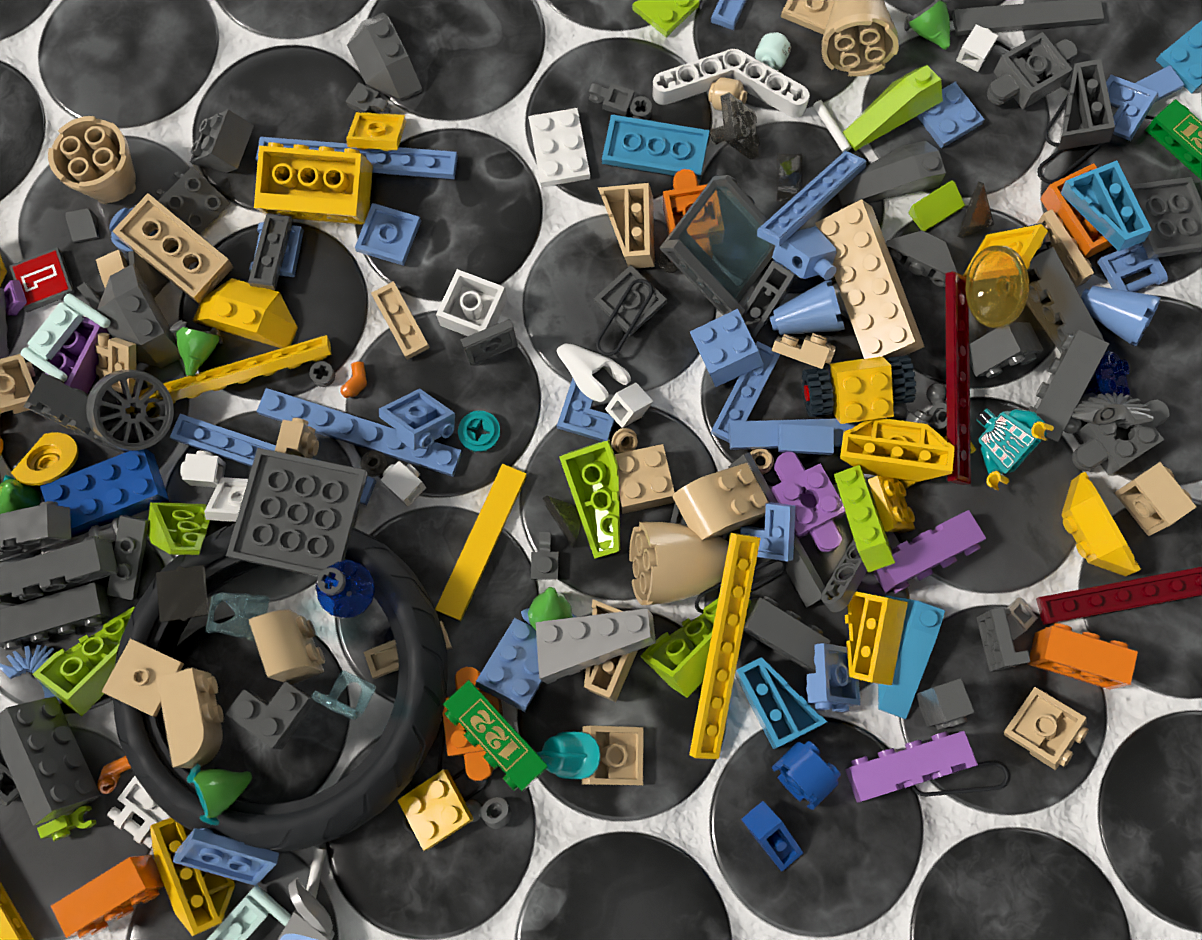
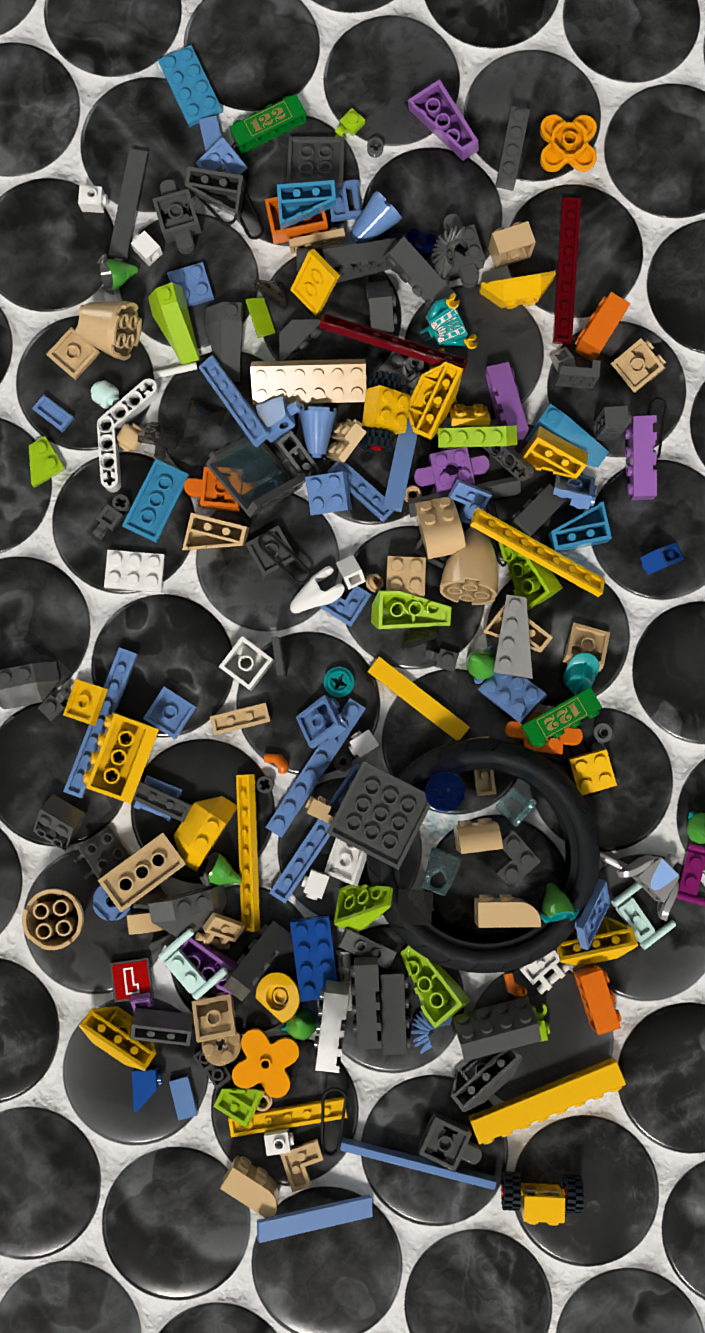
camera: 80 degrees left, 10 degrees up
dark grey slope [65,208,99,243] -> none
dark grey piece [86,369,174,451] -> none
tan plate [101,639,184,717] -> none
dark grey bush [317,568,346,596] -> none
blue brick [772,741,841,810] -> none
medium blue tile [778,424,834,455] -> none
clear yellow dish [965,245,1029,328] -> none

